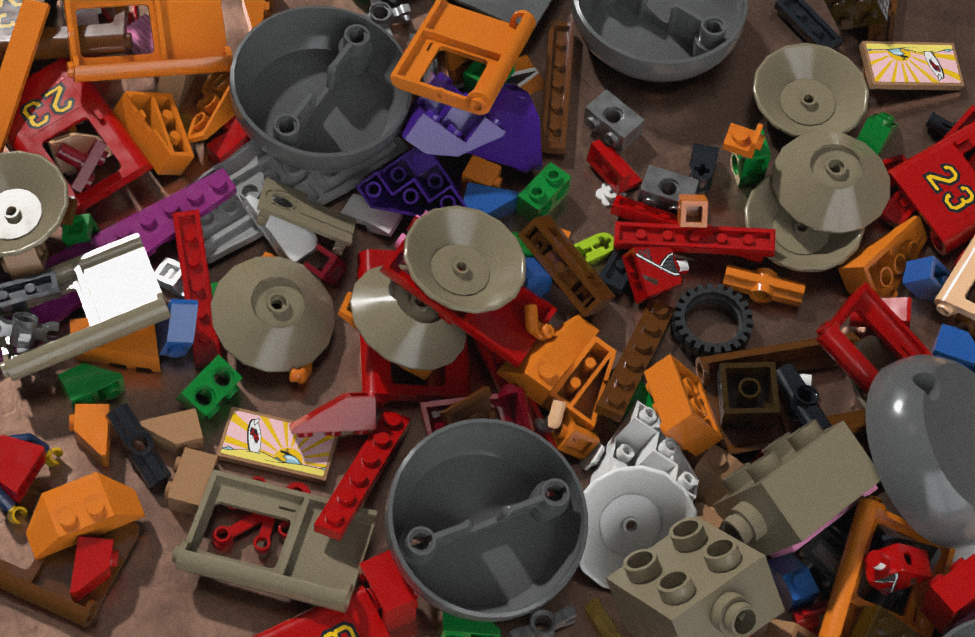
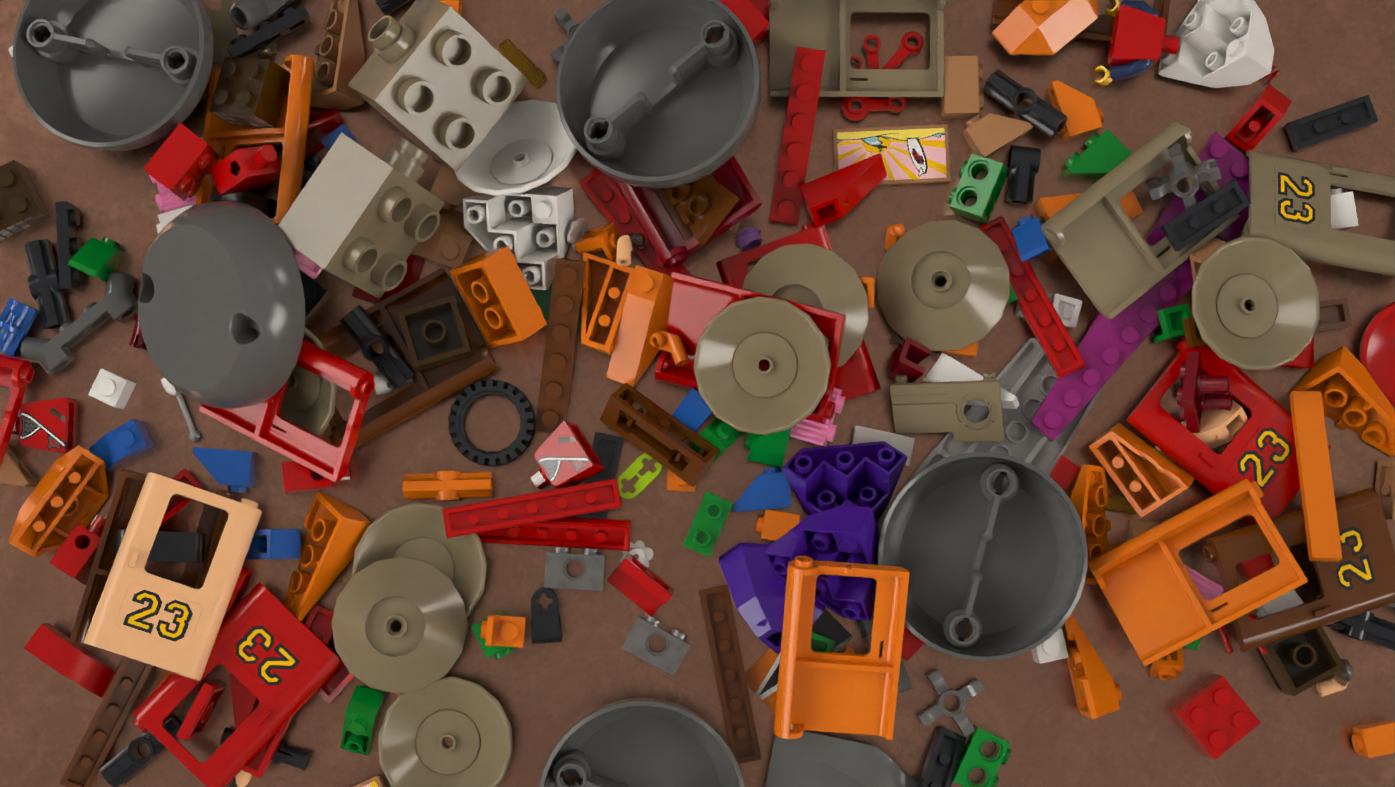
camera: 165 degrees right, 25 degrees up
orange brick [677,194,708,228] -> none
none -> black piece [1007,145,1041,204]

